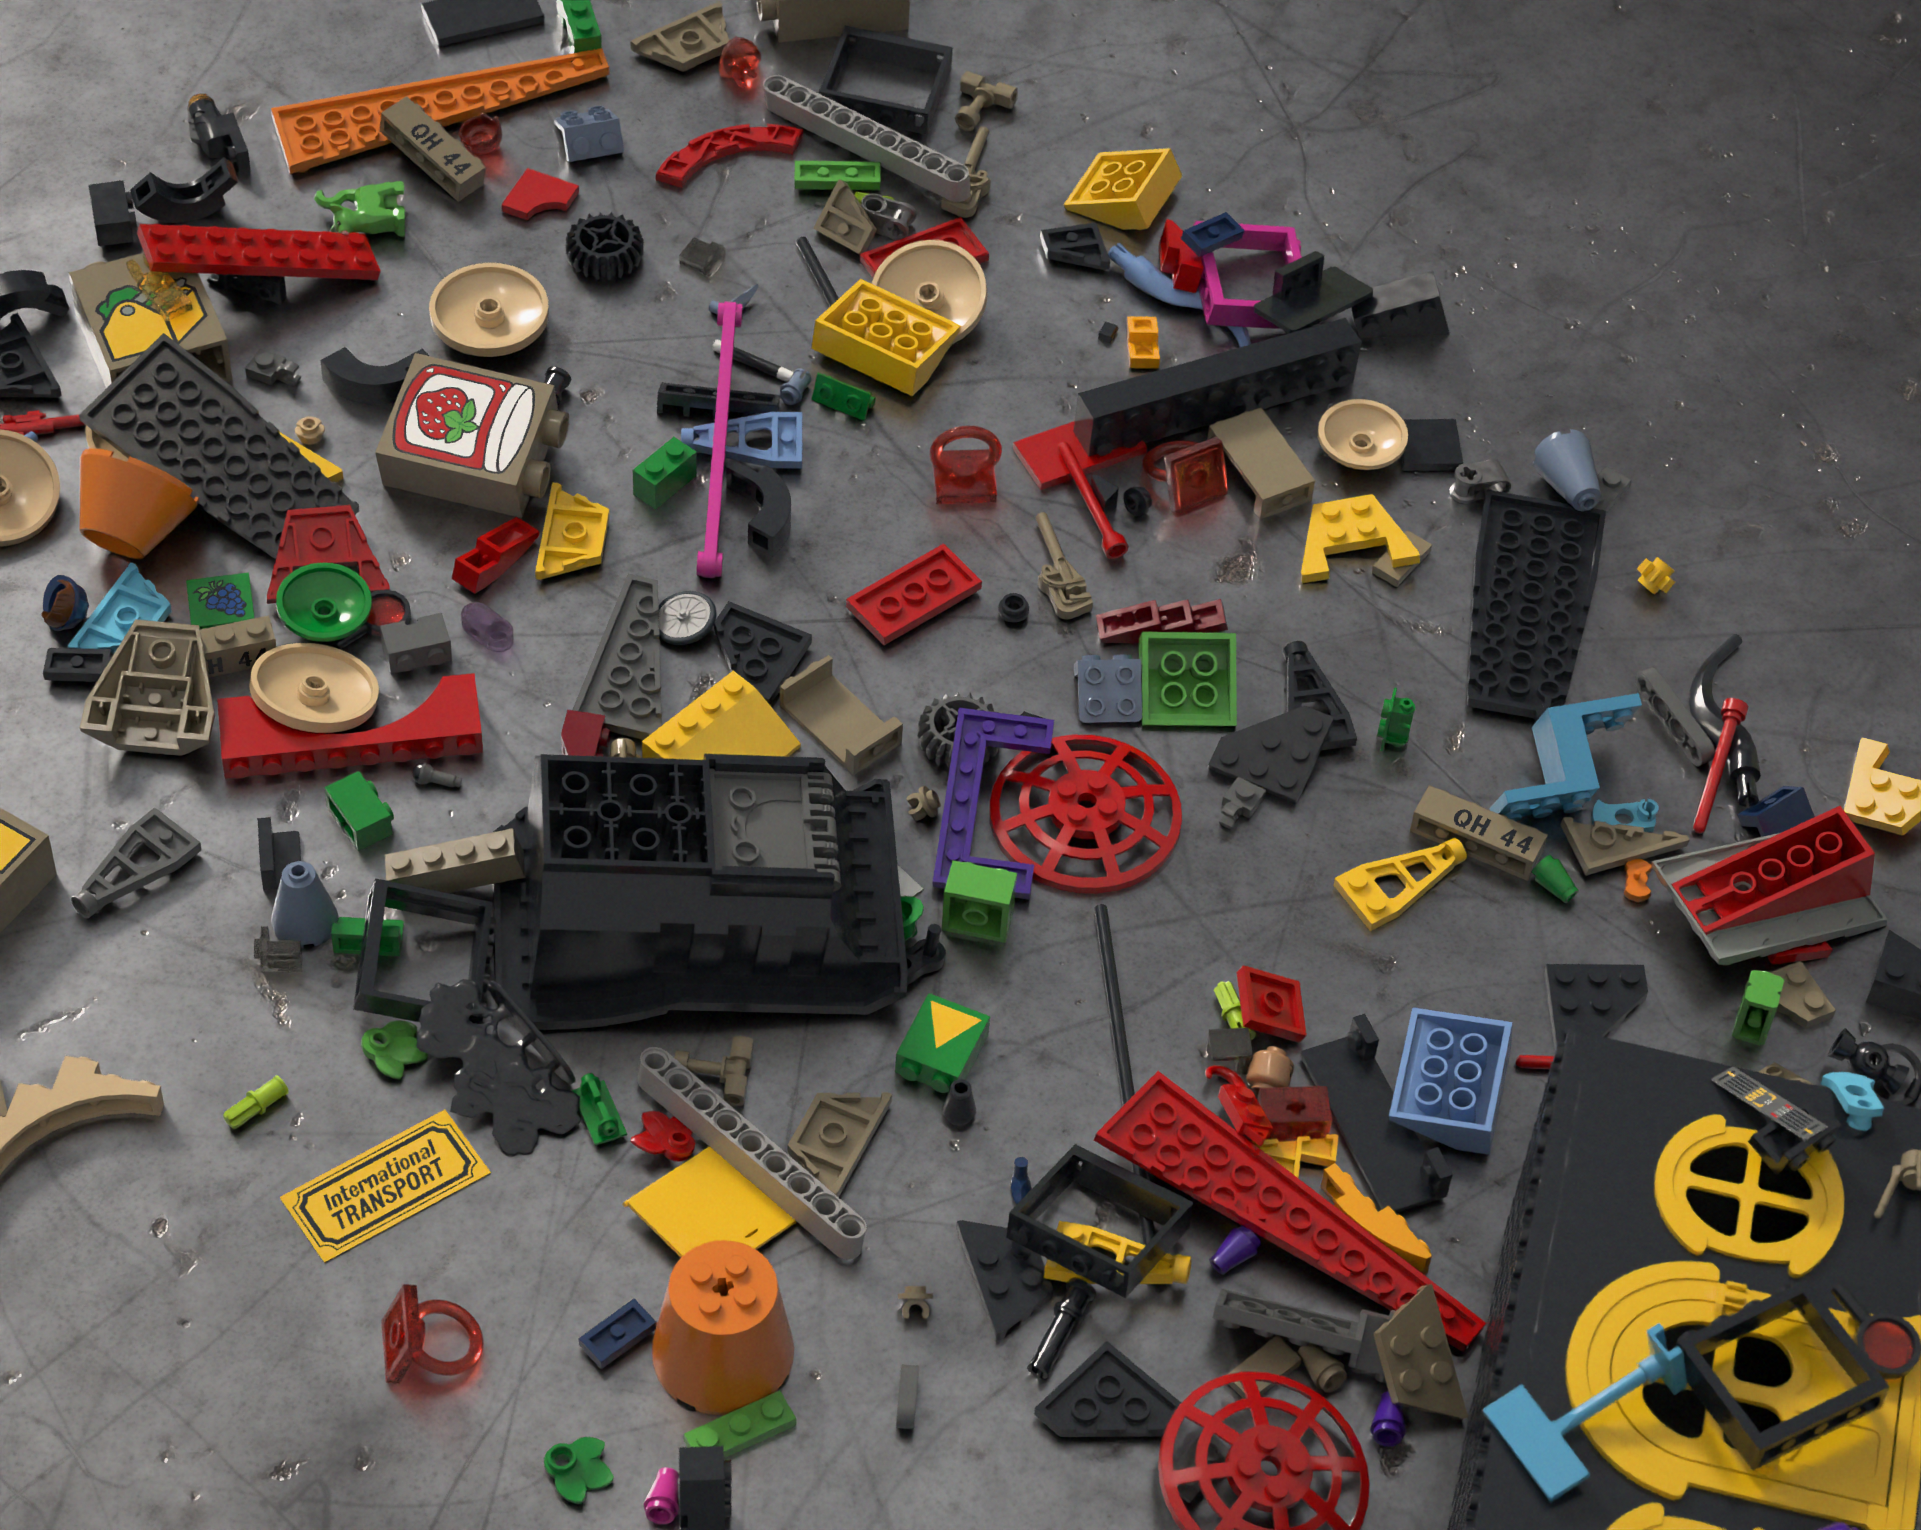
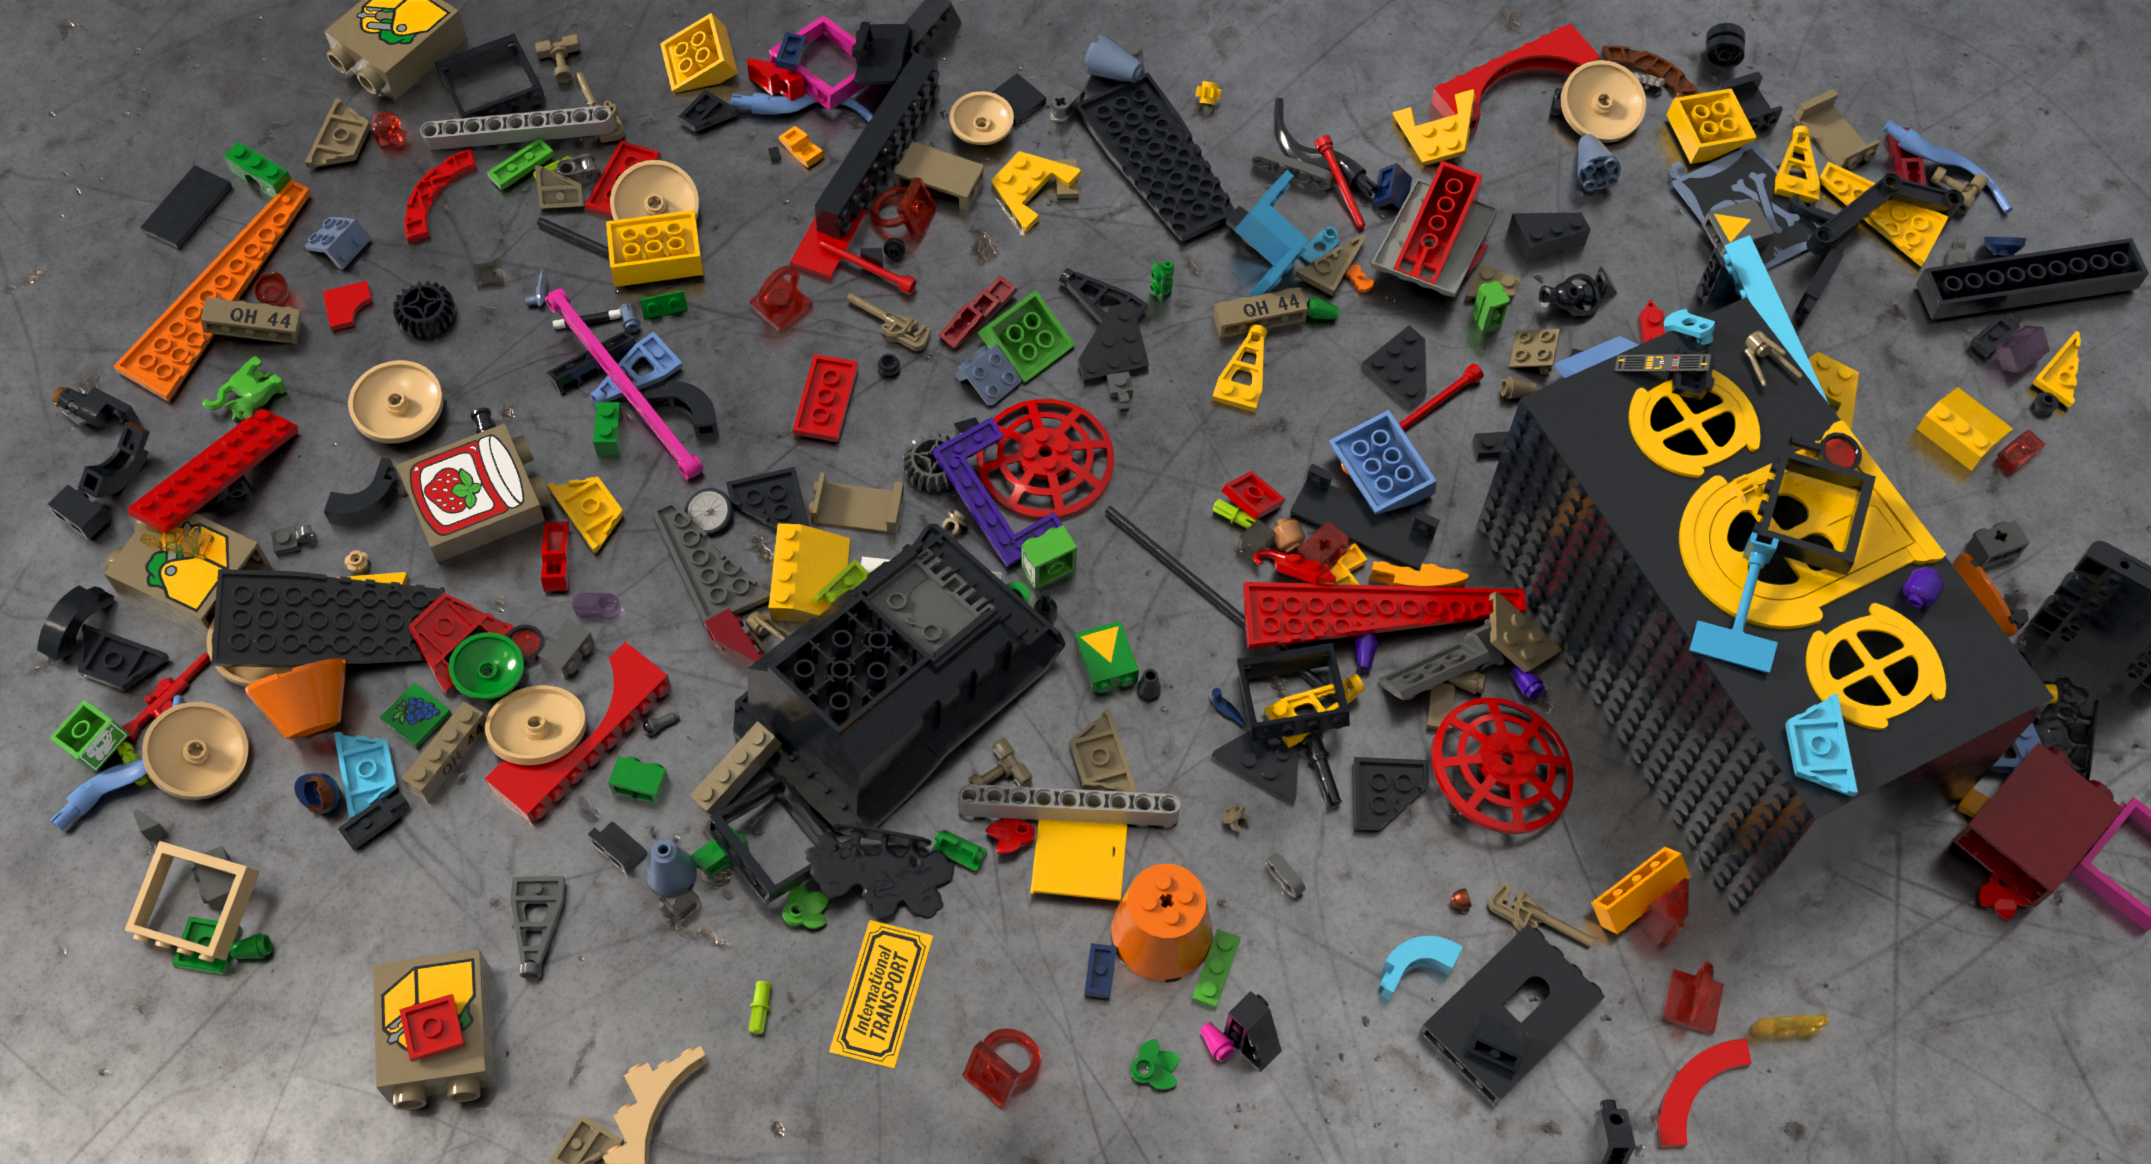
camera: 40 degrees left, 10 degrees up
dark tan wedge [79,619,215,756] -> none

